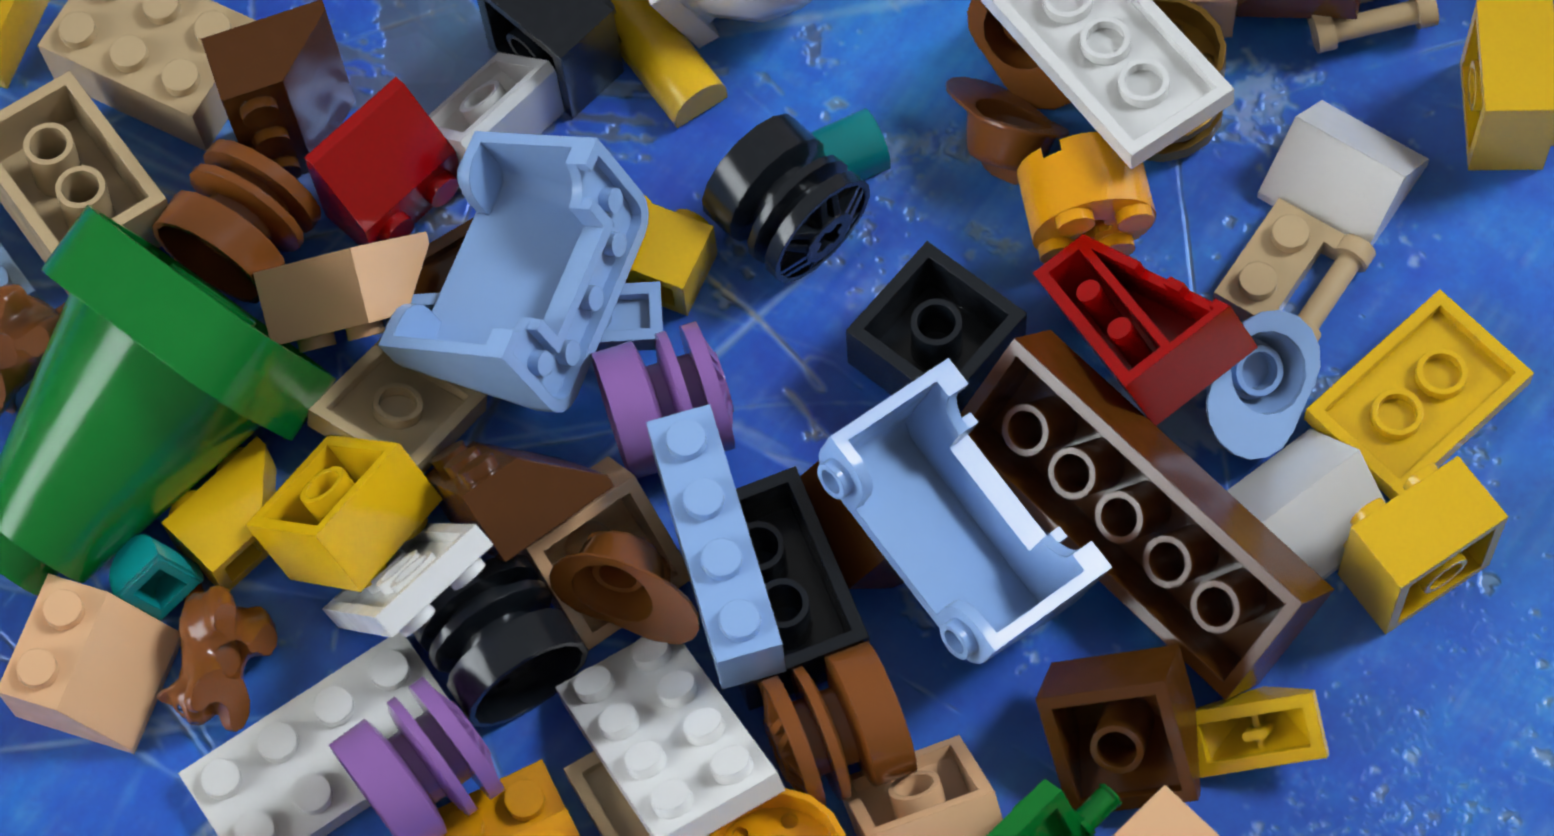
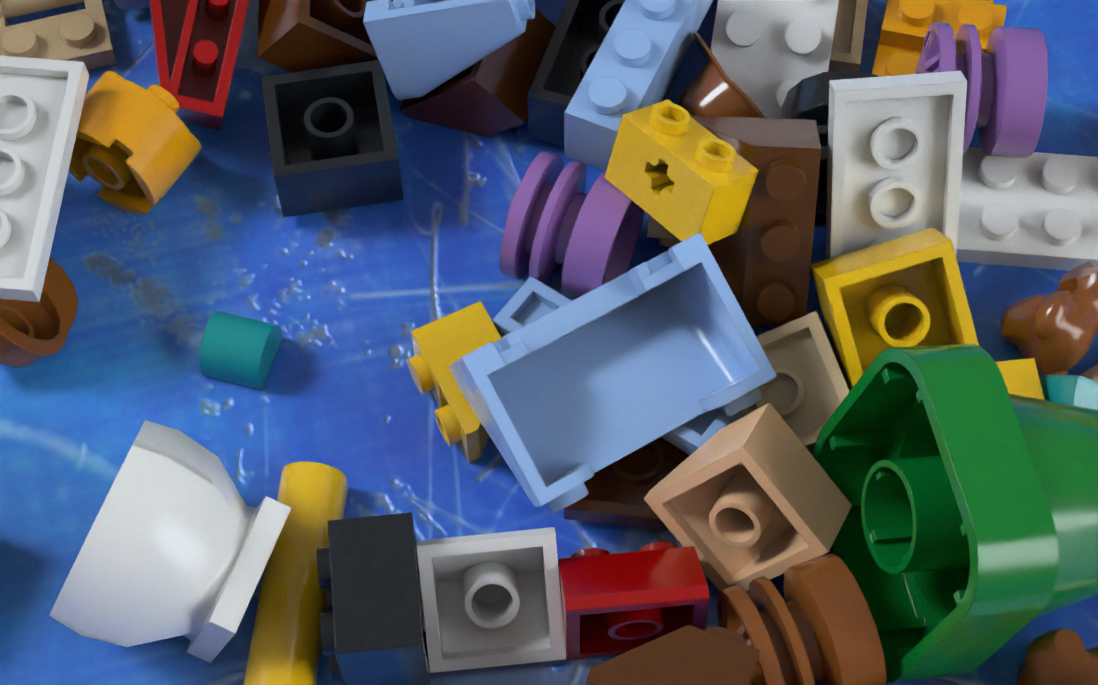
camera: 145 degrees left, 5 degrees down
black wheel [702,114,870,283] -> none
dark orange piece [945,77,1070,185] -> none
none -> yellow brick [604,99,759,245]

